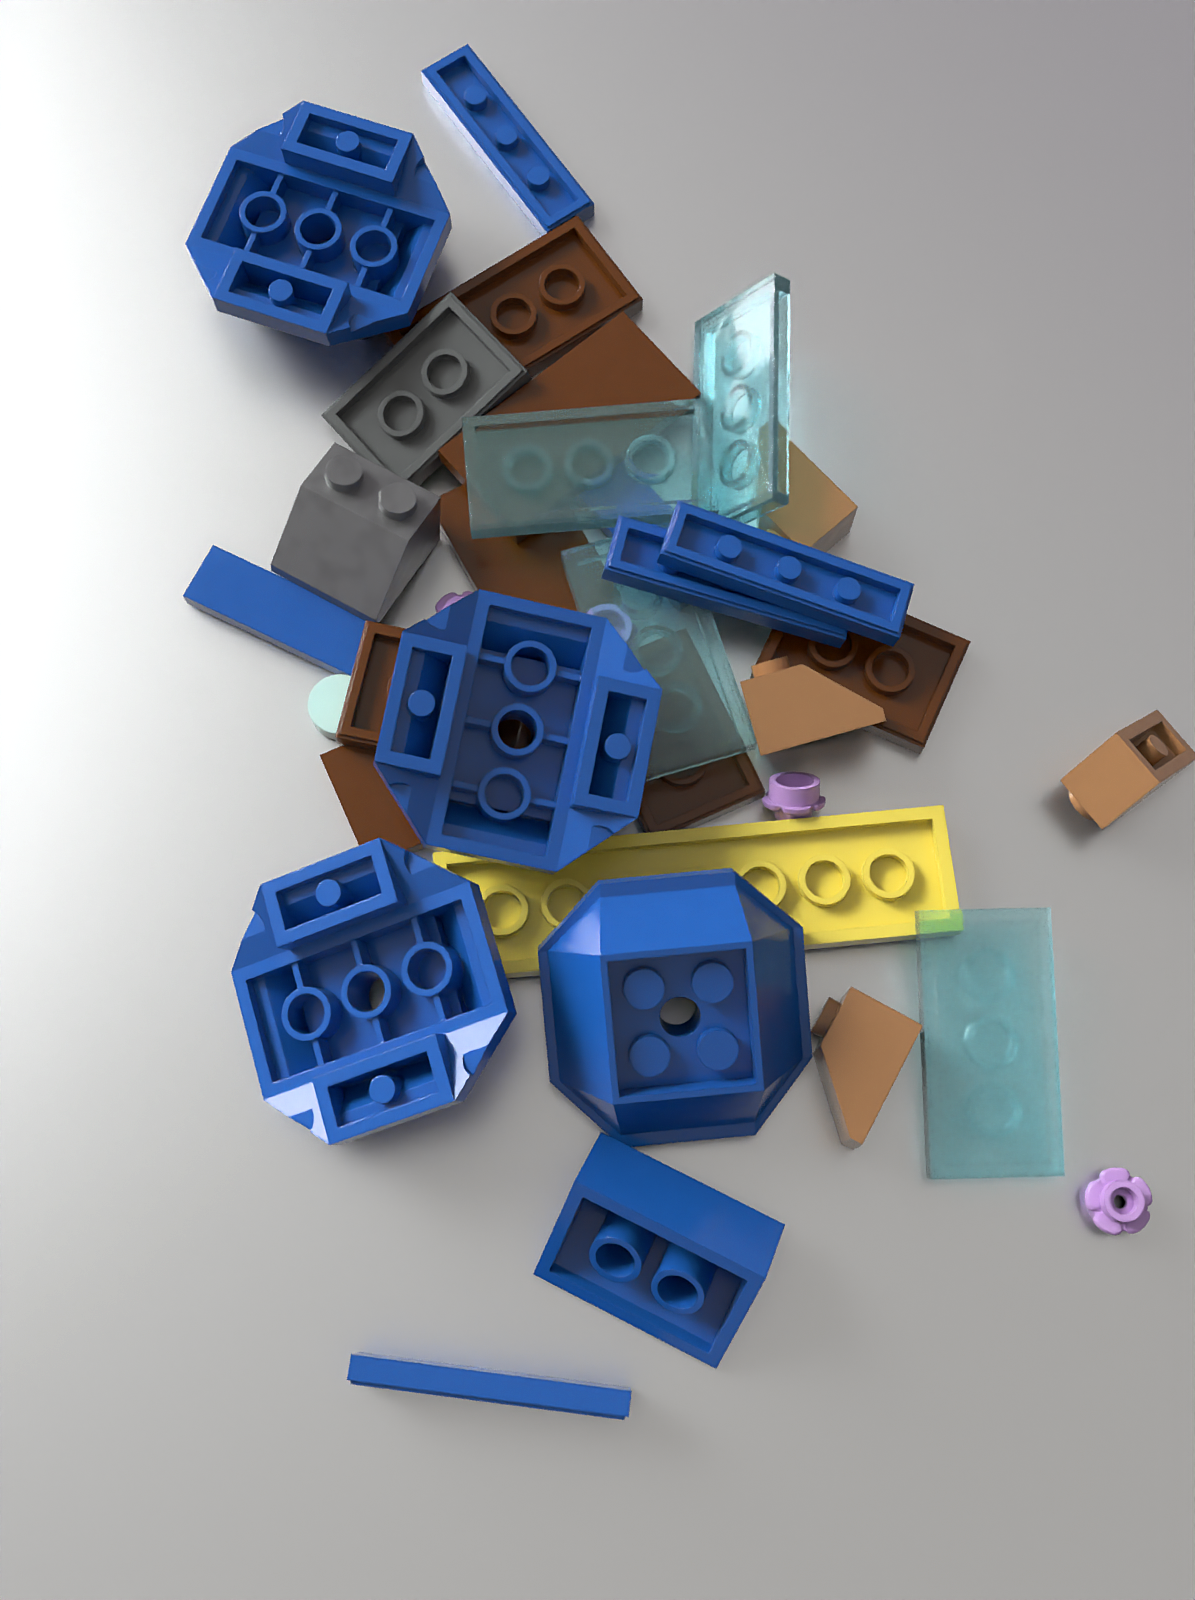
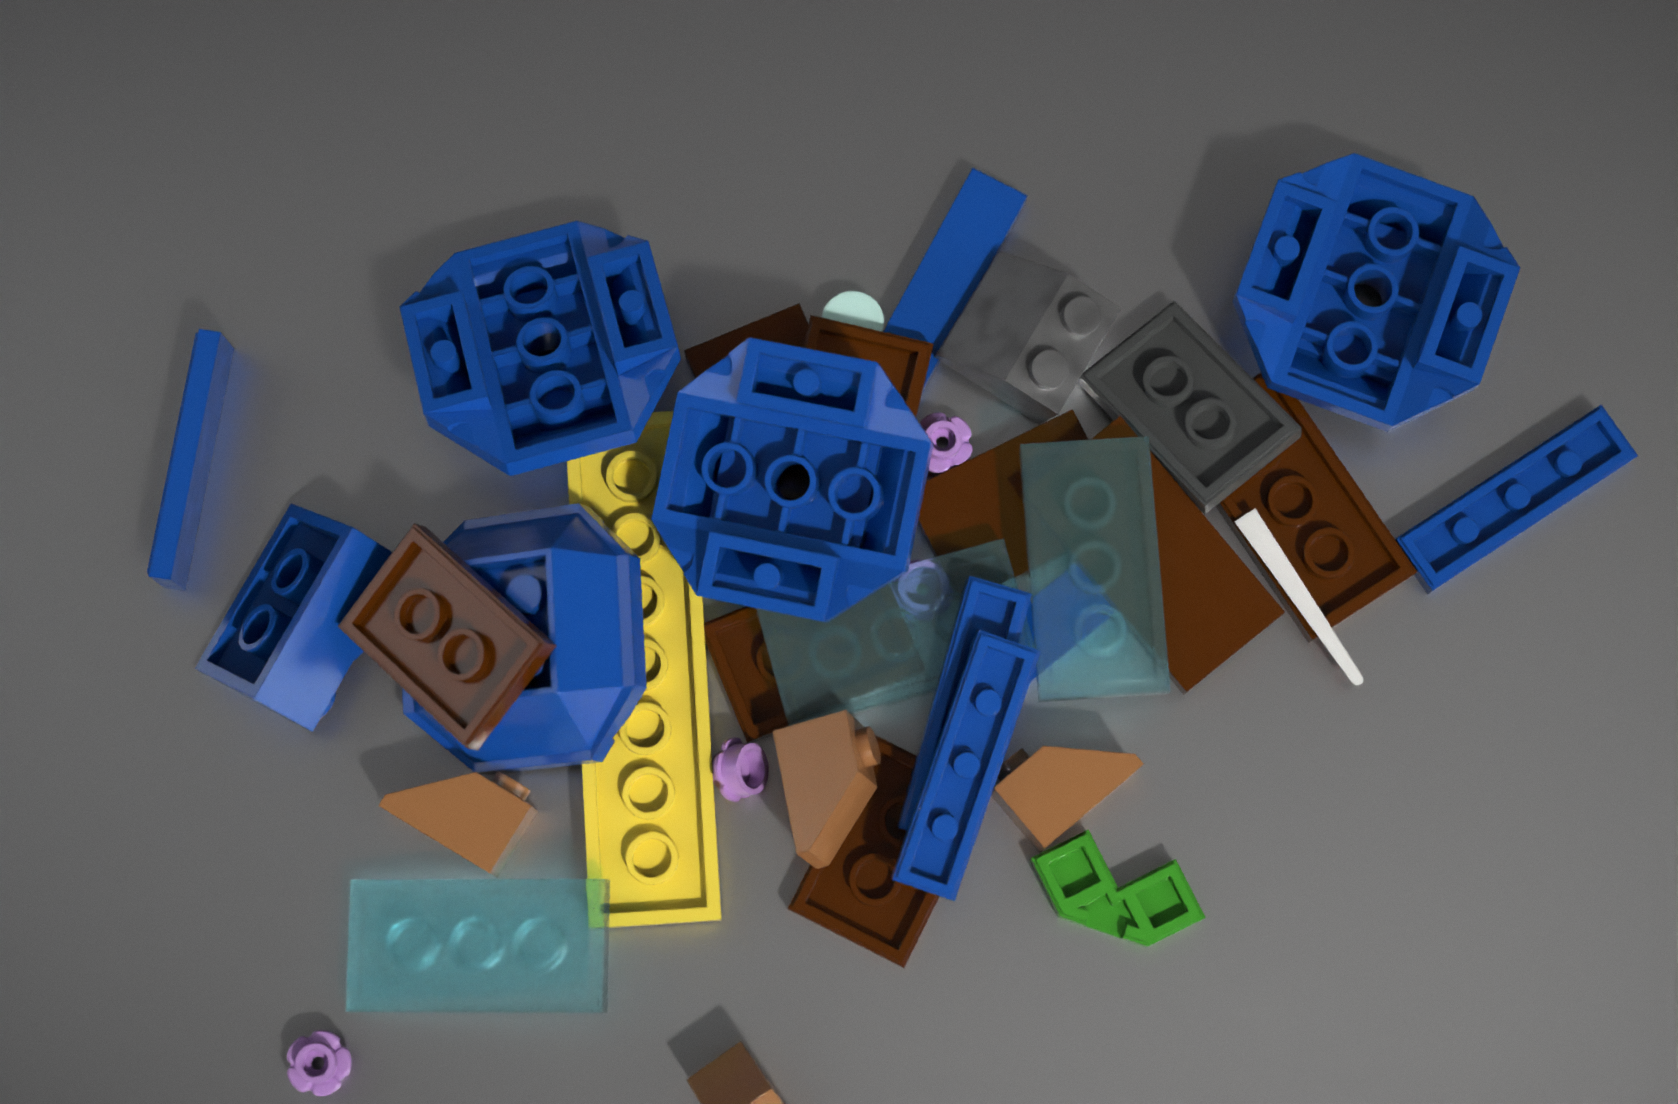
camera: 90 degrees right, 5 degrees up
clear light blue tile [691,273,790,524] -> none
none -> reddish brown tile [338,523,557,750]
none -> bright green tile [1029,829,1206,947]
none -> white sticker [1234,508,1363,685]

